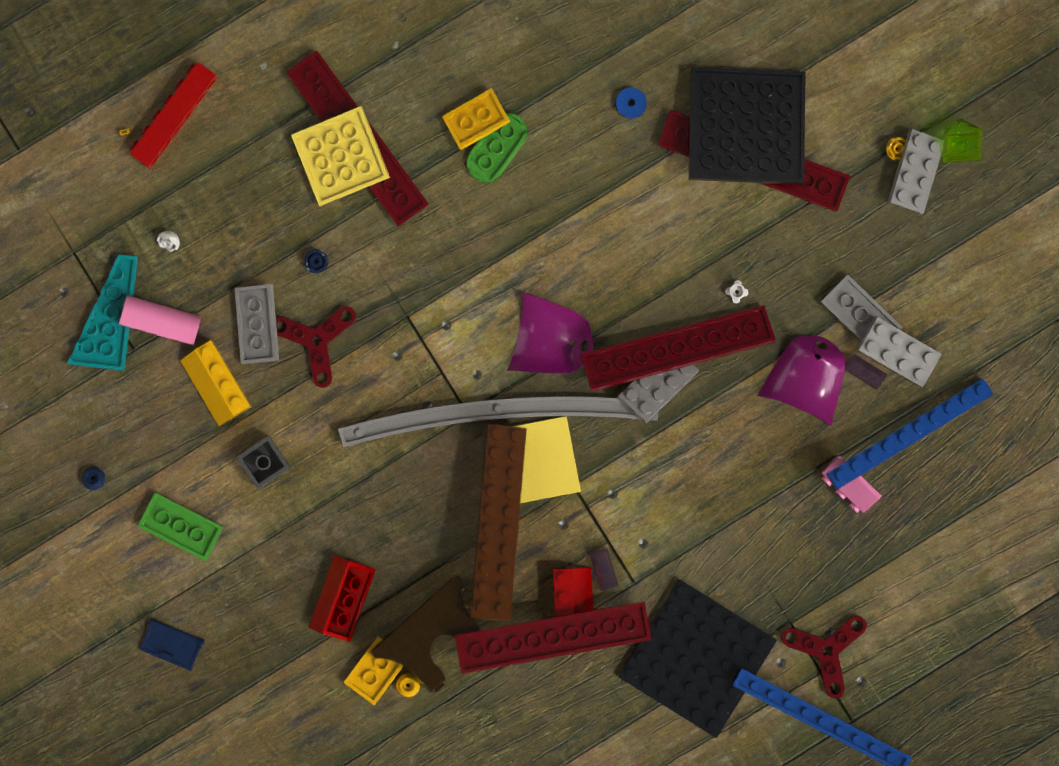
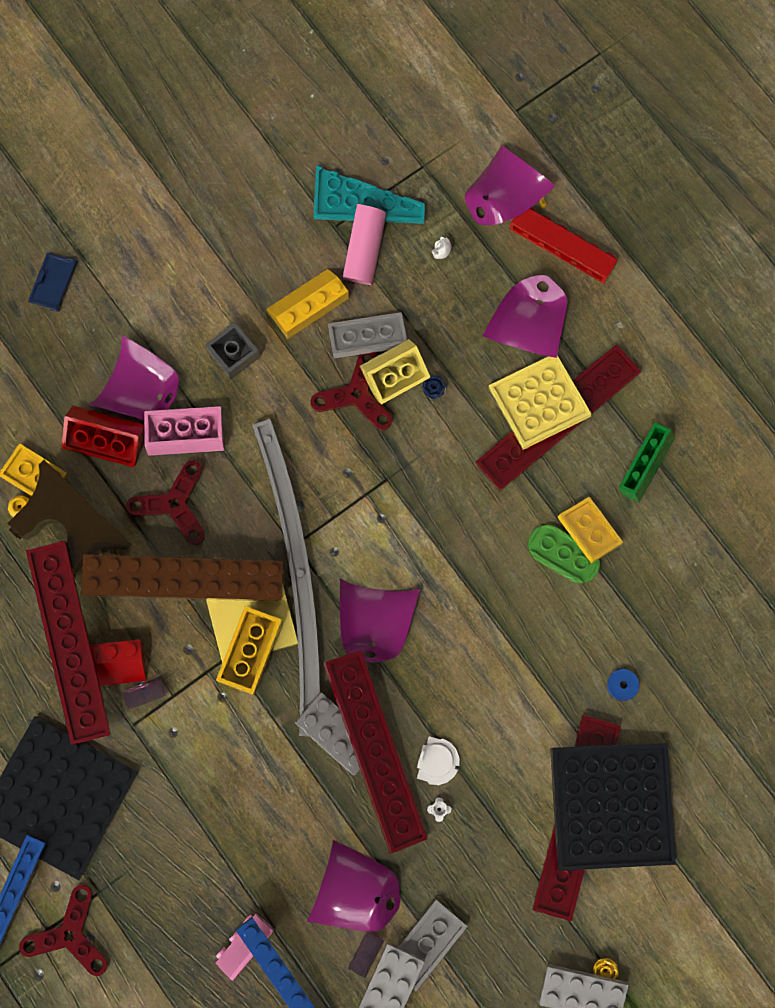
camera: 80 degrees right, 10 degrees down
dark blue plate [81,466,105,490] -> none
bright green plate [137,492,224,561] -> none
none -> magenta piece [88,335,179,420]
none -> dark red piece [126,460,205,545]
none -> bright pink slope [144,406,224,456]
none -> yellow brick [216,606,283,696]
none -> light yellow brick [360,339,430,404]
none -> white piece [417,736,460,785]
none -> magenta piece [465,145,555,225]
none -> magenta piece [483,275,567,358]
none -> green brick [619,422,675,503]

